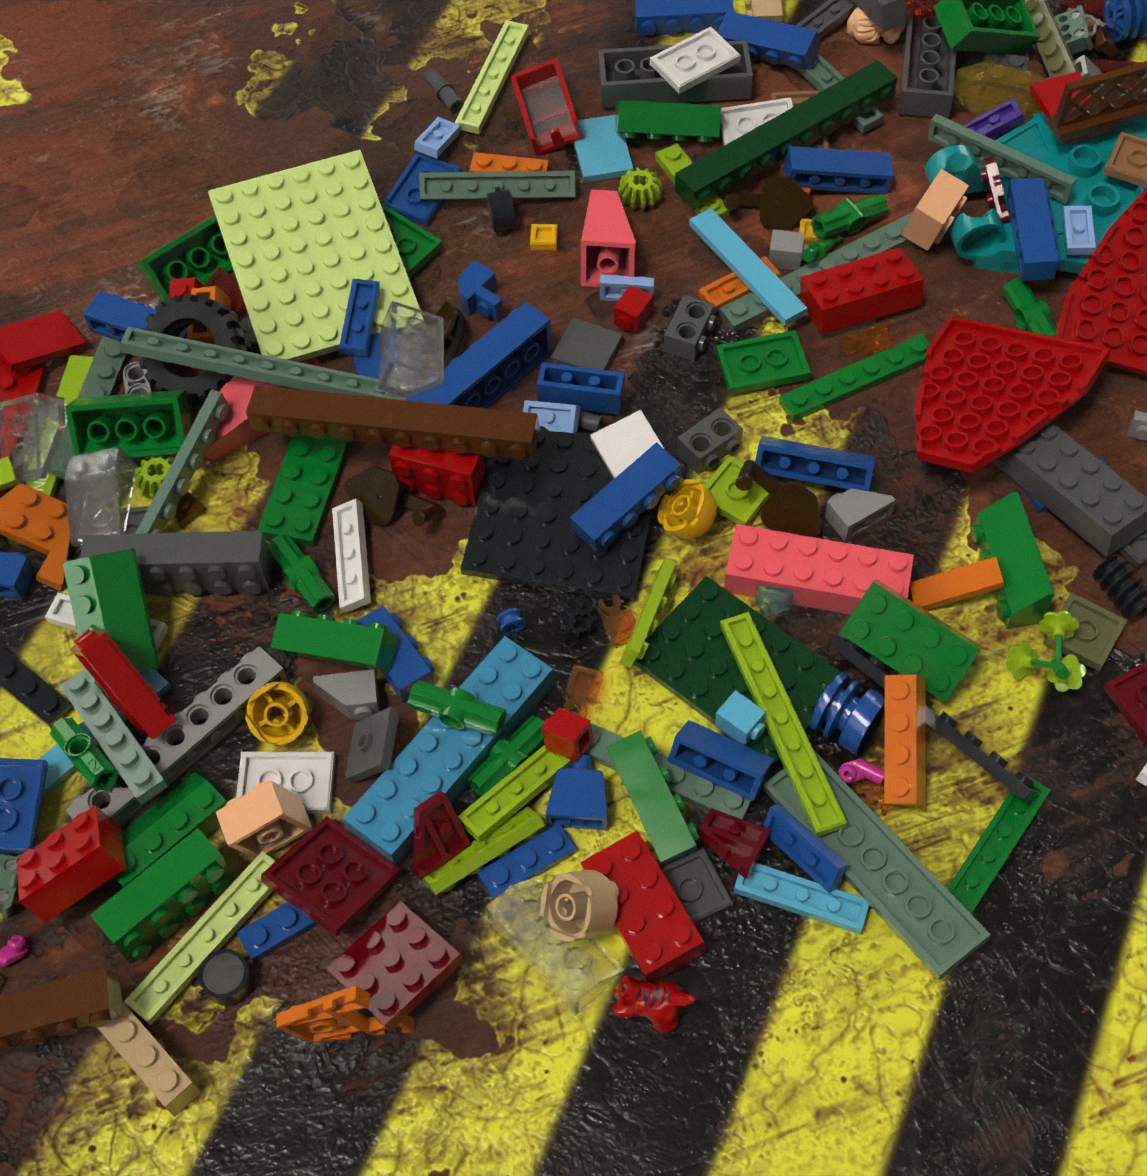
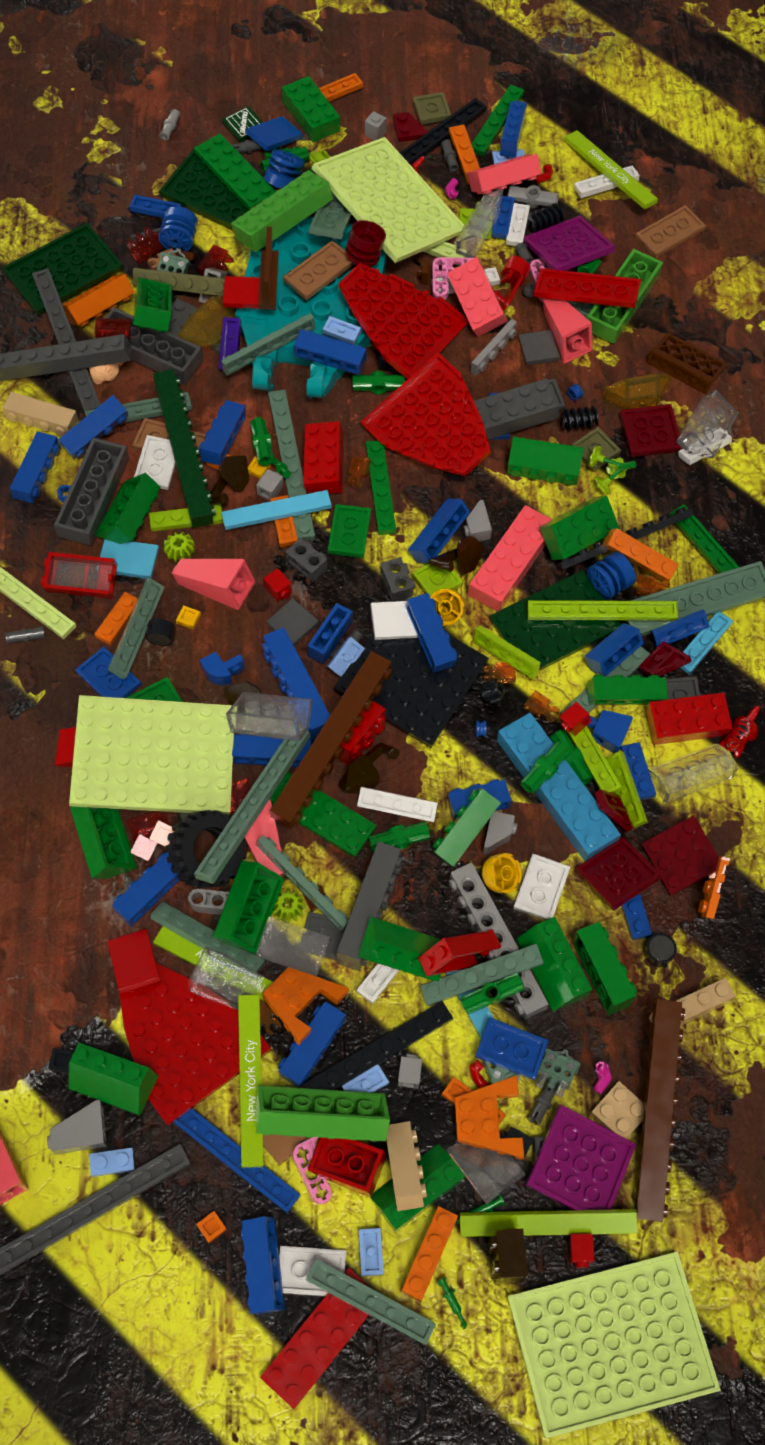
camera: 75 degrees left, 5 degrees up
red brick [17,805,126,923] -> none
yellowish green plate [124,851,275,1026] -> none
light nougat brick [216,780,313,858] -> none
blue tile [339,279,380,357] -> none
dark grey plate [344,707,400,783] -> none
light blue plate [414,117,460,159] -> none
tan brick [541,870,619,942] -> none
light blue plate [600,274,654,301] -> none
white tile [650,26,741,94] -> none
medium azure brick [715,690,766,746] -> none
clear light blue slope [755,586,793,618] -> none
dark pink arm [838,758,884,785] -> none
light nougat brick [901,169,969,251] -> none
orange tile [909,556,1006,610] -> none
wing [980,156,1010,221] -> none

